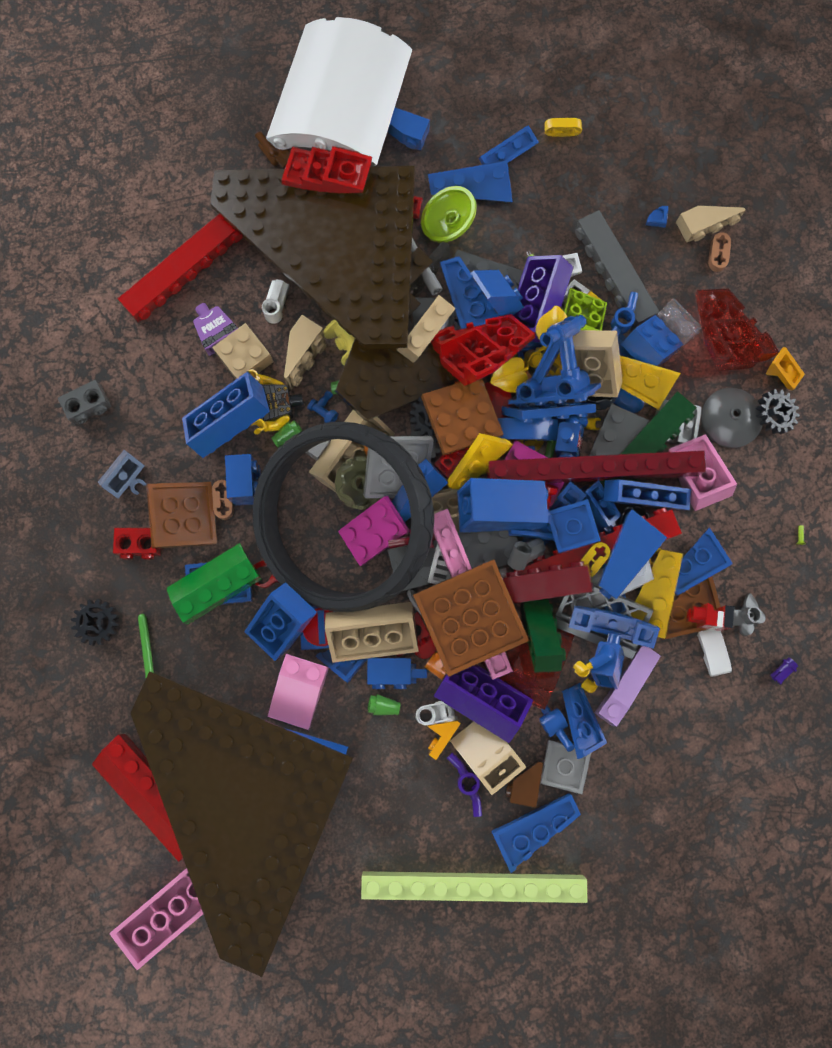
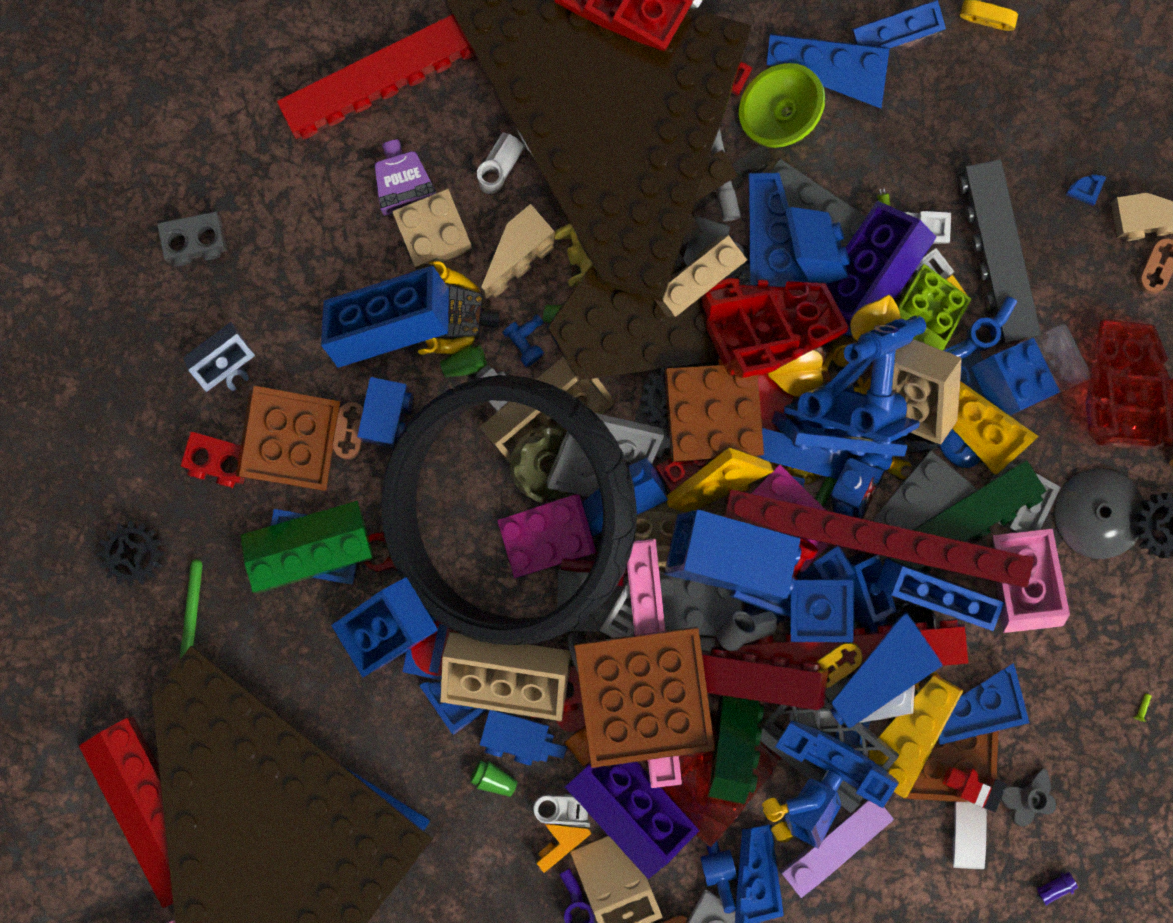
camera: 15 degrees right, 5 degrees up
bright pink slope [268,654,329,730] -> none

